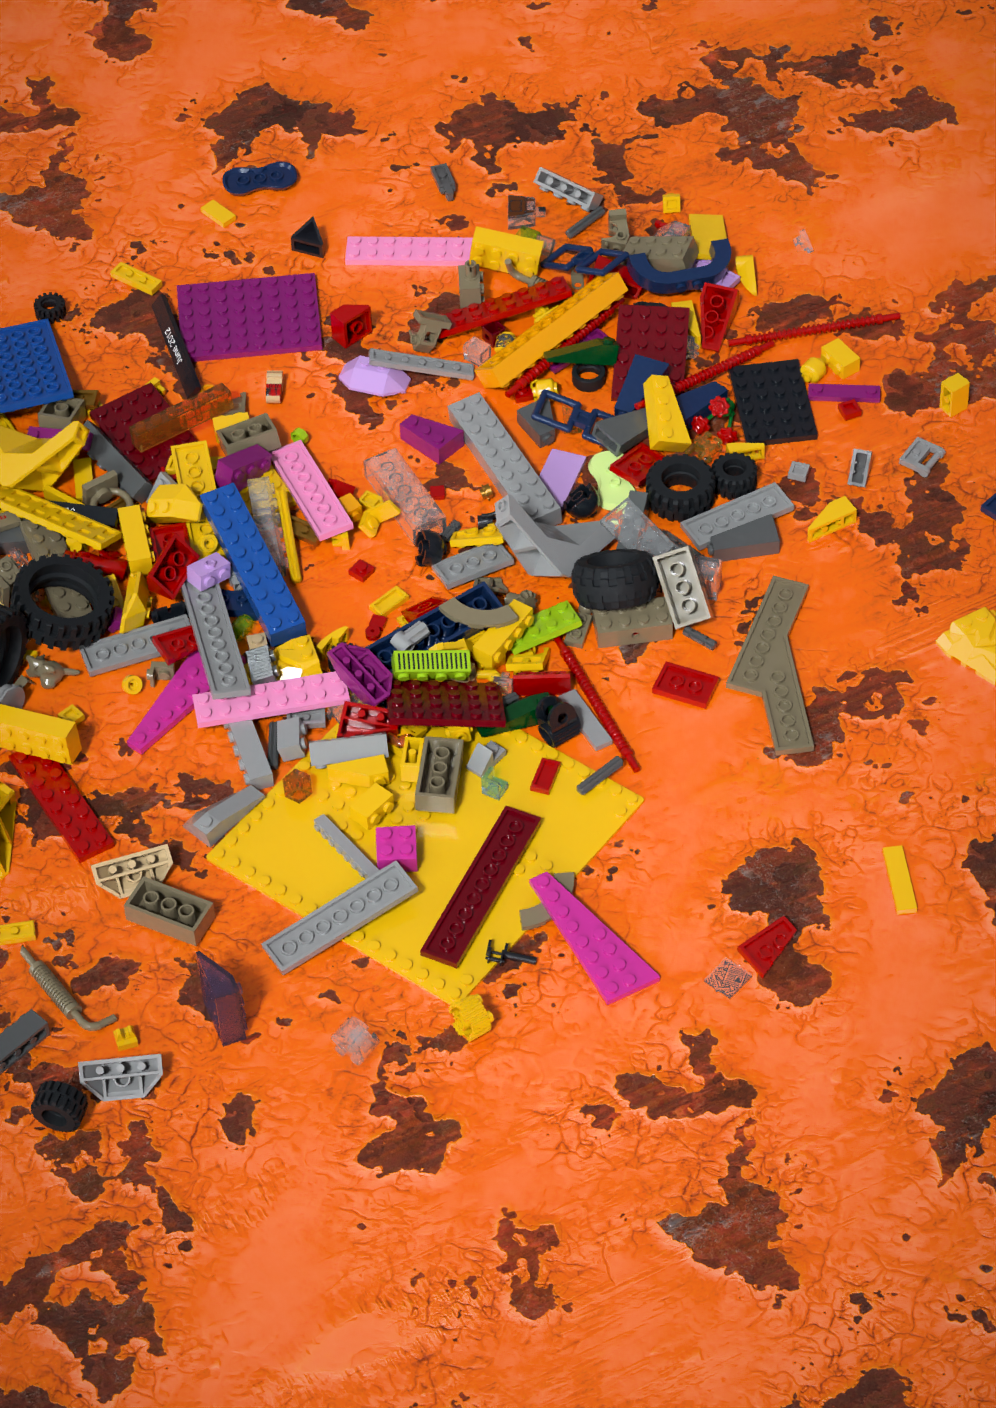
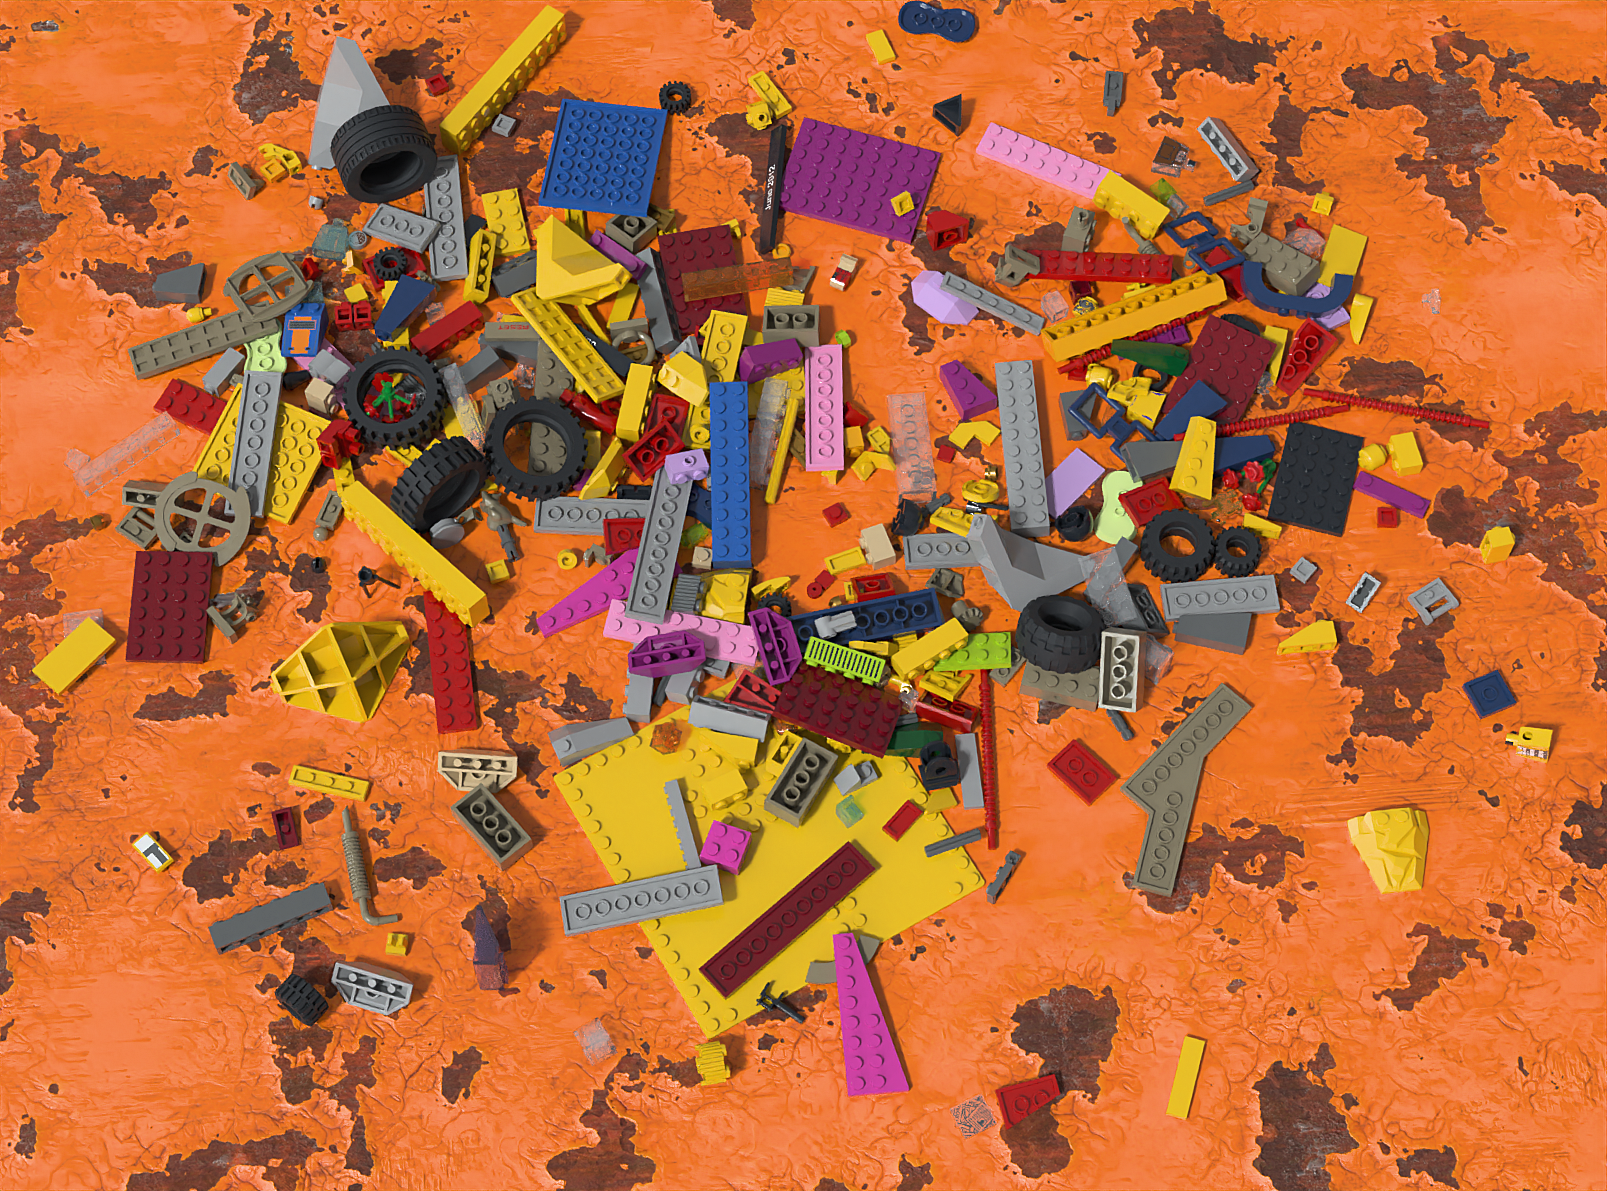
camera: 20 degrees right, 15 degrees up
dark tan tile [439,597,518,629] -> none
none -> dark grey pin [497,524,520,563]
none -> magenta wedge [627,630,706,678]
none -> yellow brick [746,100,773,130]
none -> tan brick [859,523,896,570]
none -> yellow tile [891,191,914,217]
none -> yellow tile [924,787,957,816]
none -> yellow tile [948,421,1001,450]
none -> yellow tile [962,479,999,503]
none -> dark grey hinge [986,850,1021,904]
none -> yellow tile [1107,377,1152,403]
none -> yellow torso [1119,390,1166,432]

